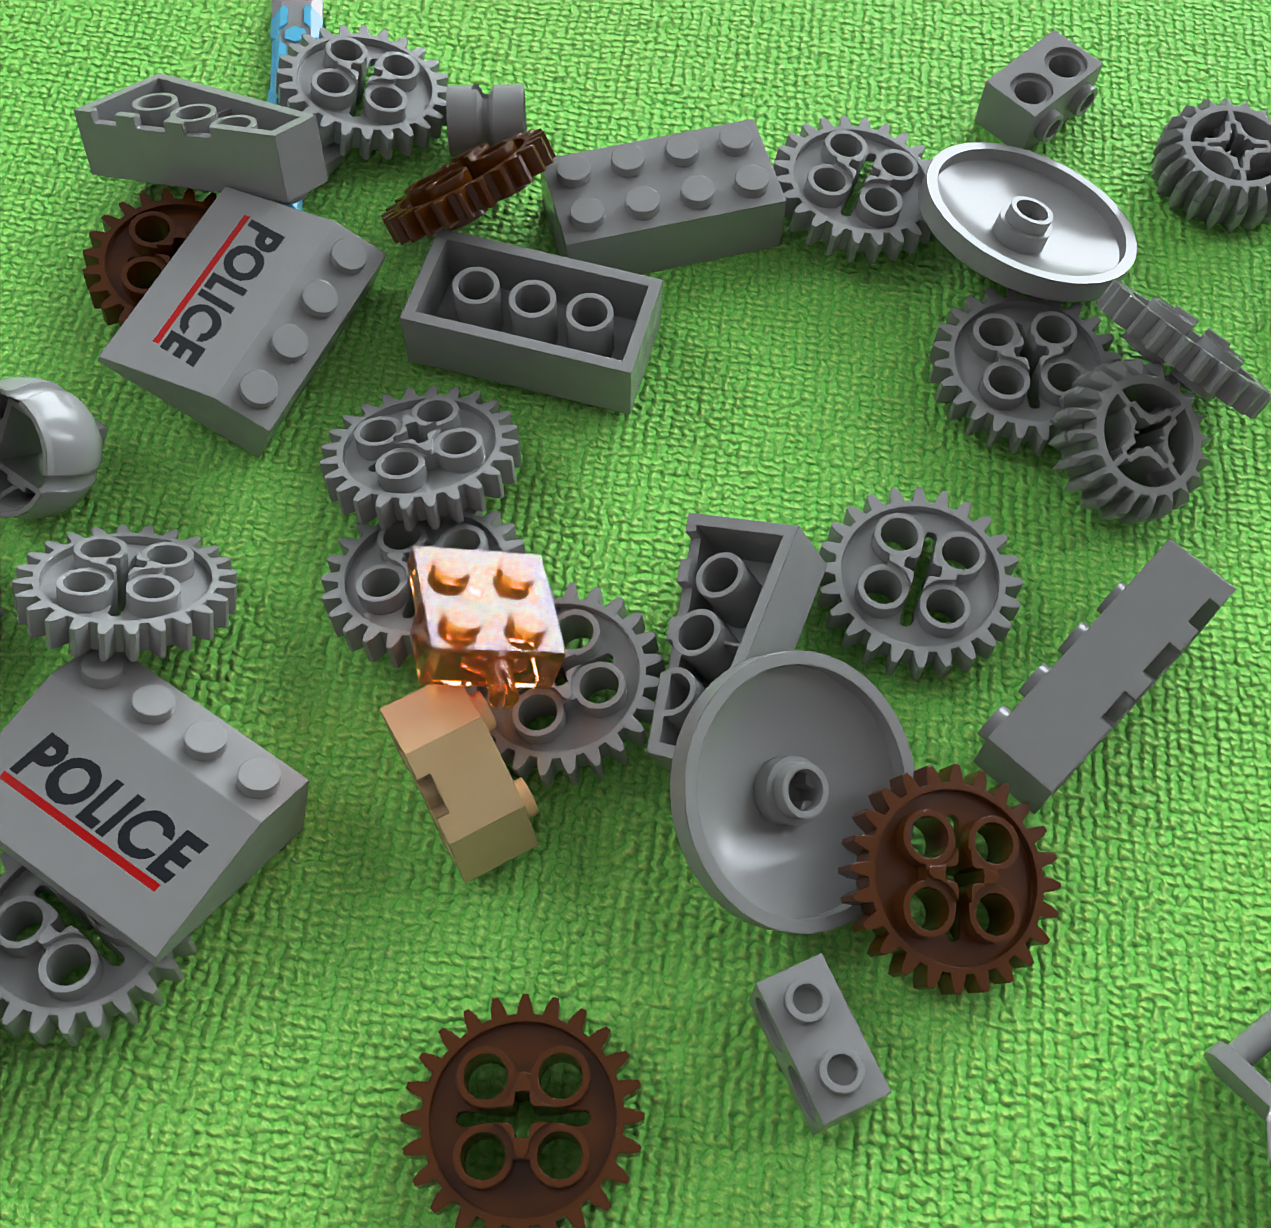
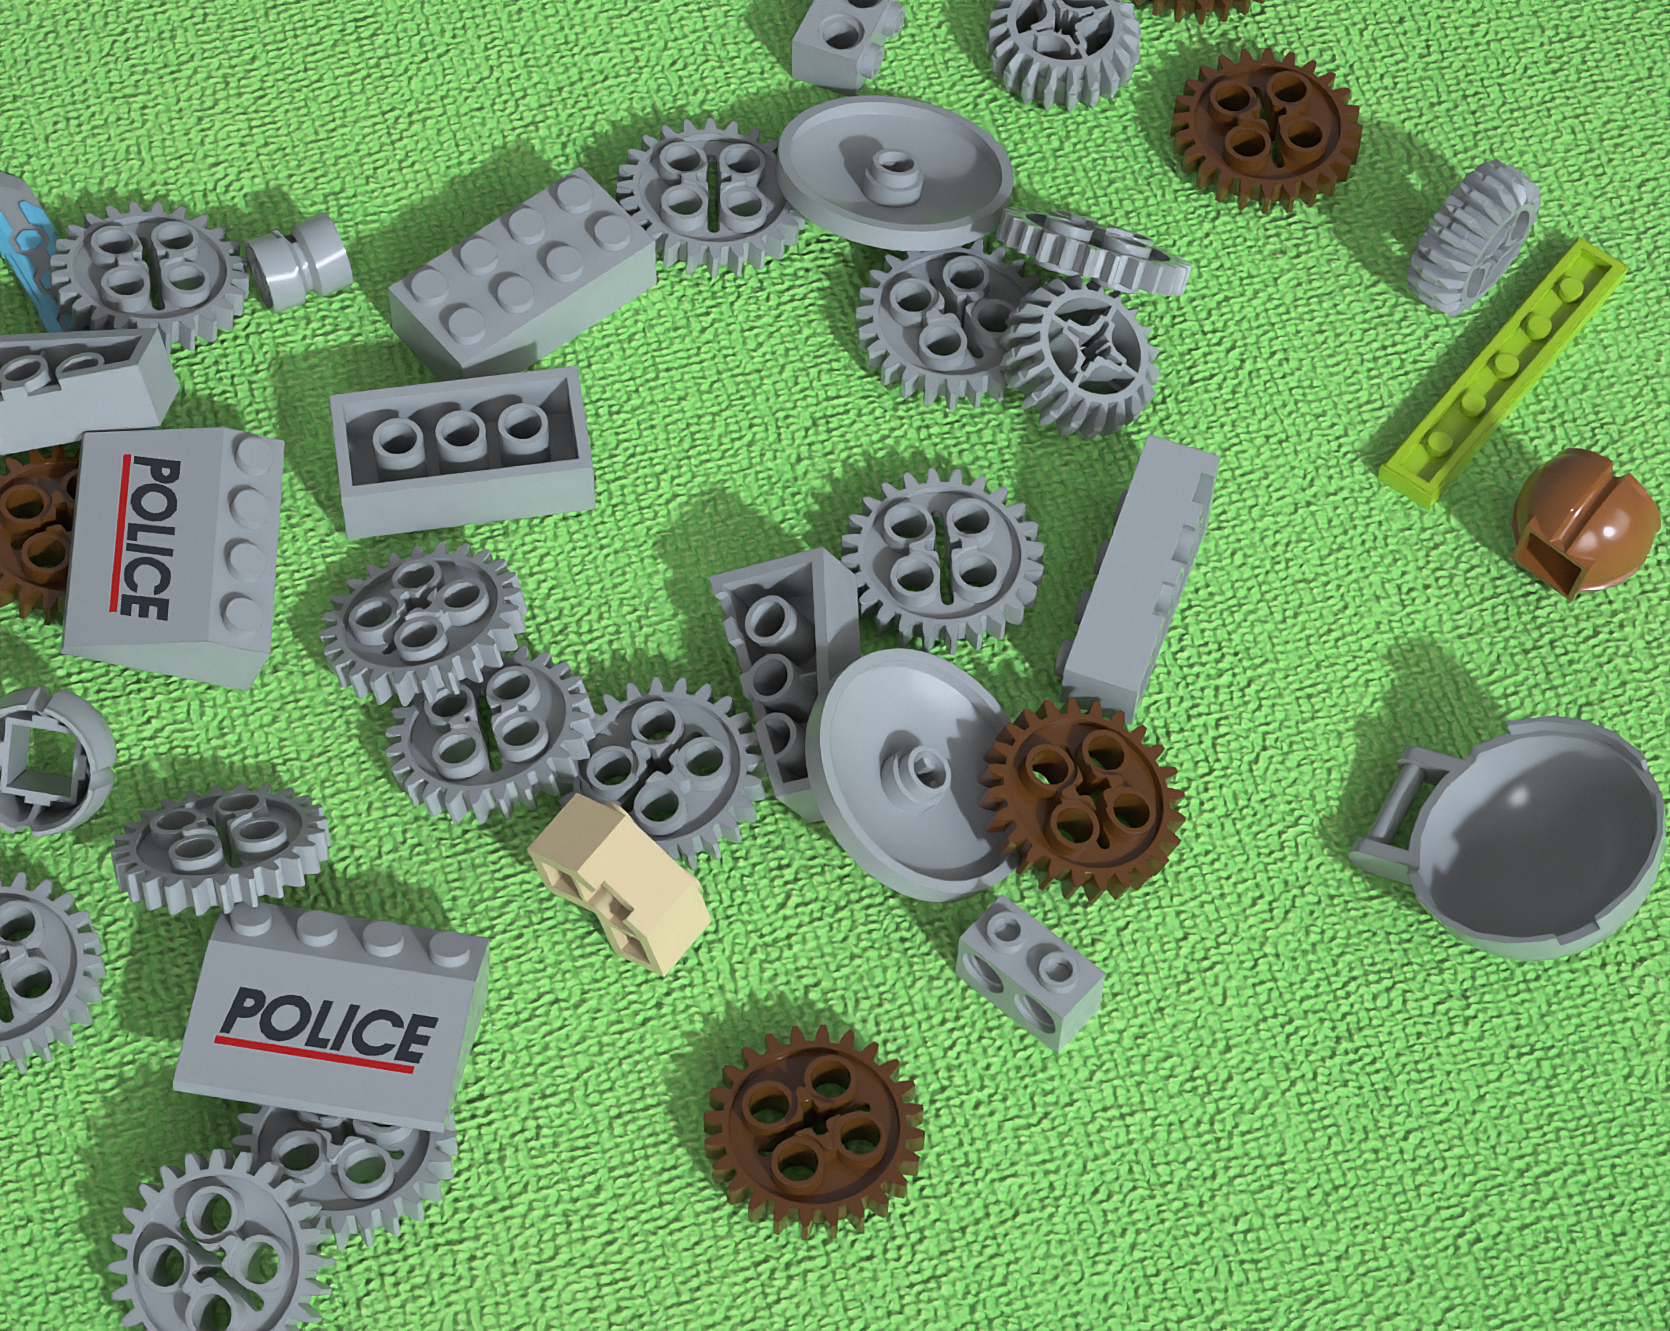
camera: 25 degrees left, 5 degrees down
reddish brown gear [381,128,556,245] -> none
clear orange plate [407,546,566,709] -> none

